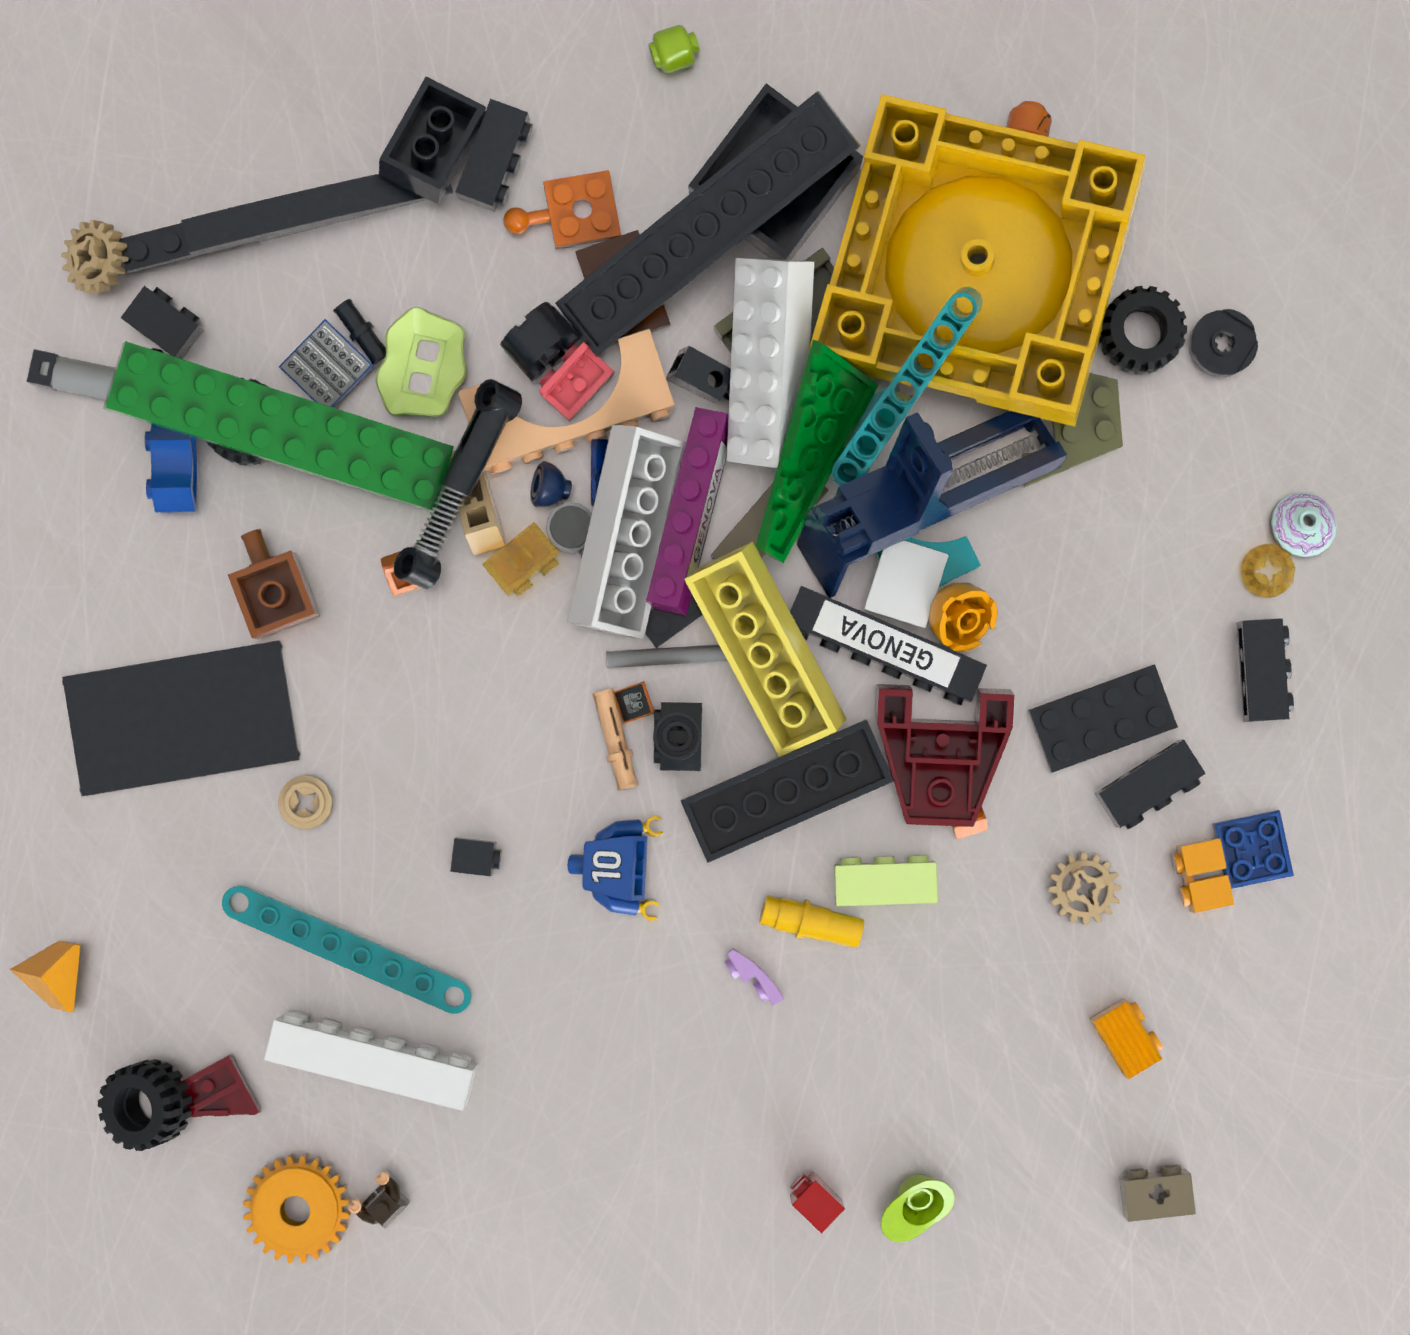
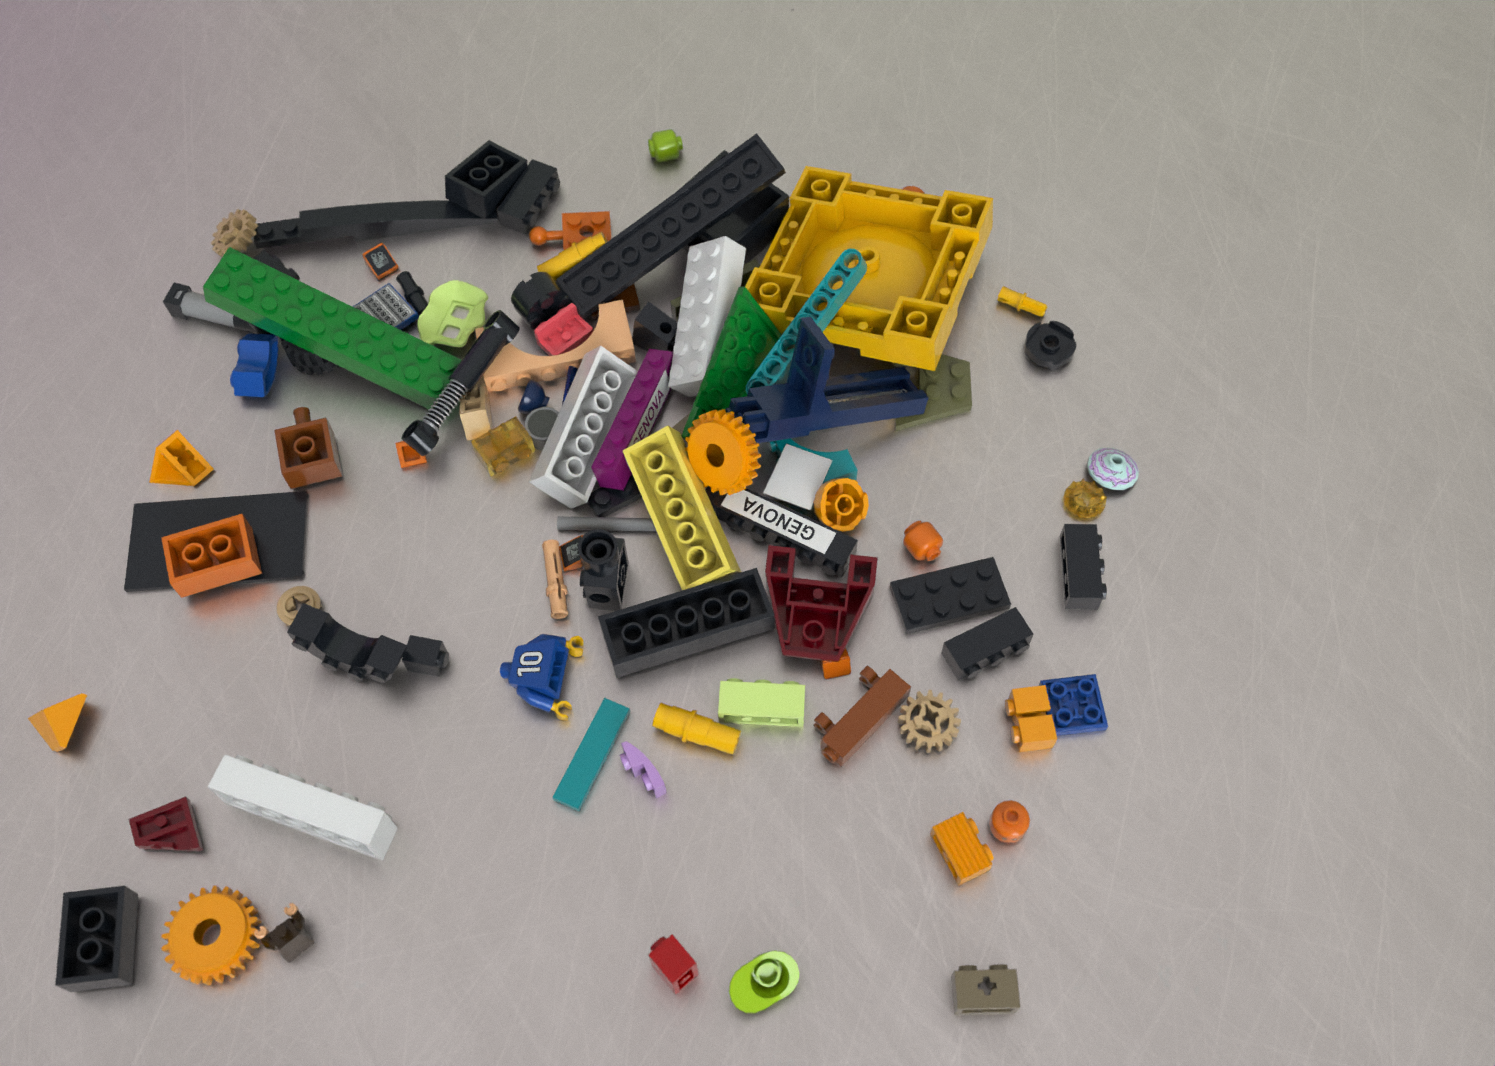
camera: 10 degrees right, 25 degrees down
black tyre [98,1059,193,1151] -> none
teal plate [222,886,472,1014] -> none
black tyre [1099,286,1187,375] -> none
none -> black brick [55,886,138,992]
none -> light orange slope [149,430,214,486]
none -> orange brick [161,514,262,598]
none -> black brick [287,603,407,683]
none -> slope [362,243,399,280]
none -> yellow piece [537,232,608,281]
none -> teal tile [552,698,630,812]
none -> light orange gear [685,409,761,495]
none -> dark orange brick [814,665,911,767]
none -> orange head [903,521,943,561]
none -> orange head [989,800,1030,843]
none -> yellow axle [997,286,1047,317]

